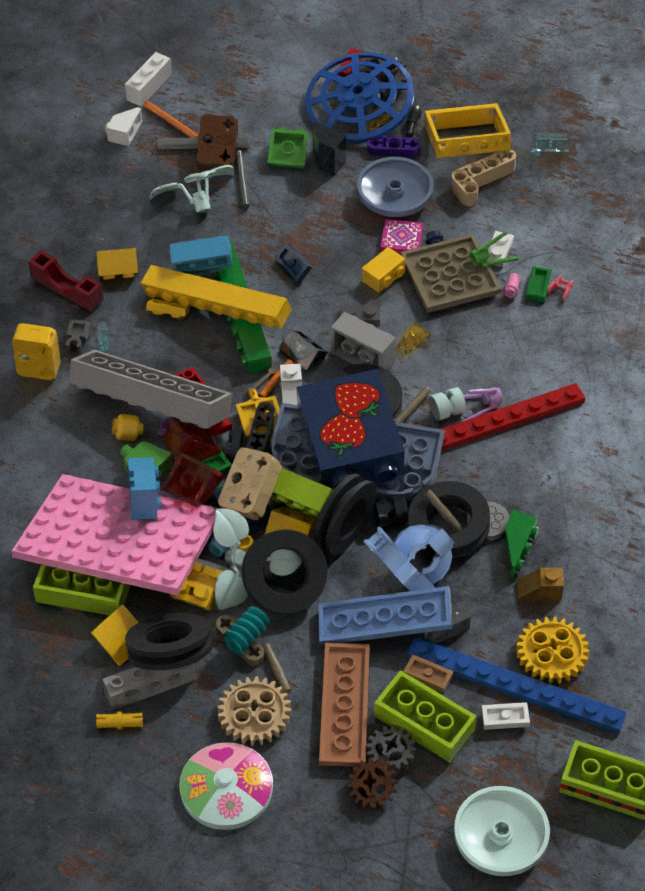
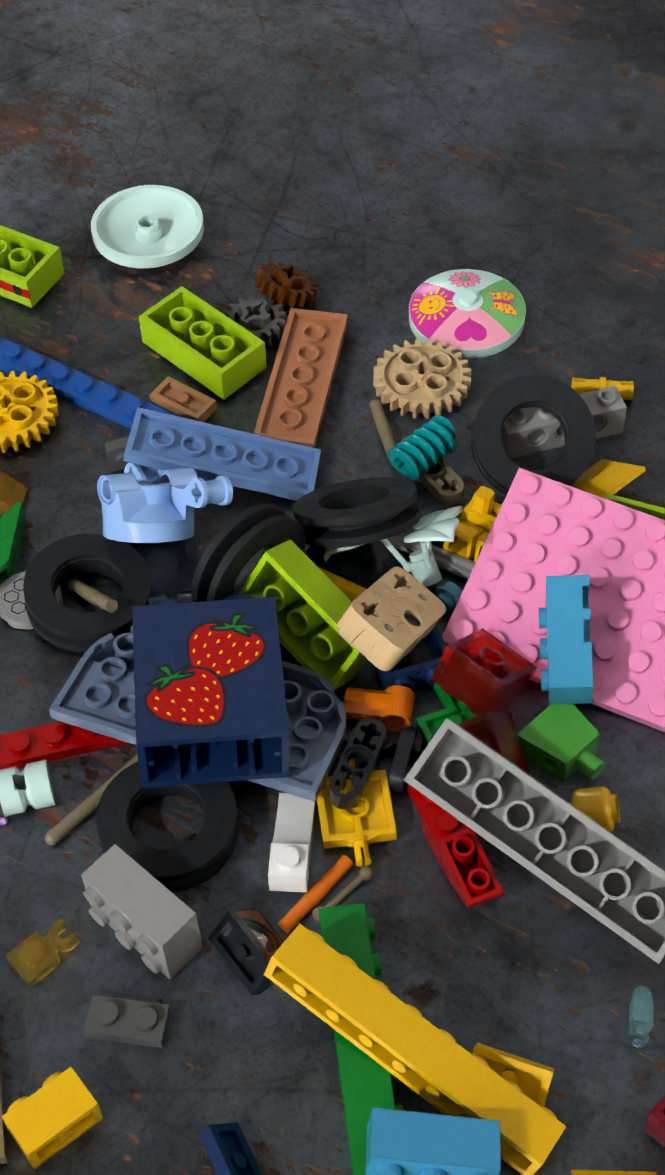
camera: 170 degrees left, 0 degrees up
white plate [481,702,530,730] -> none

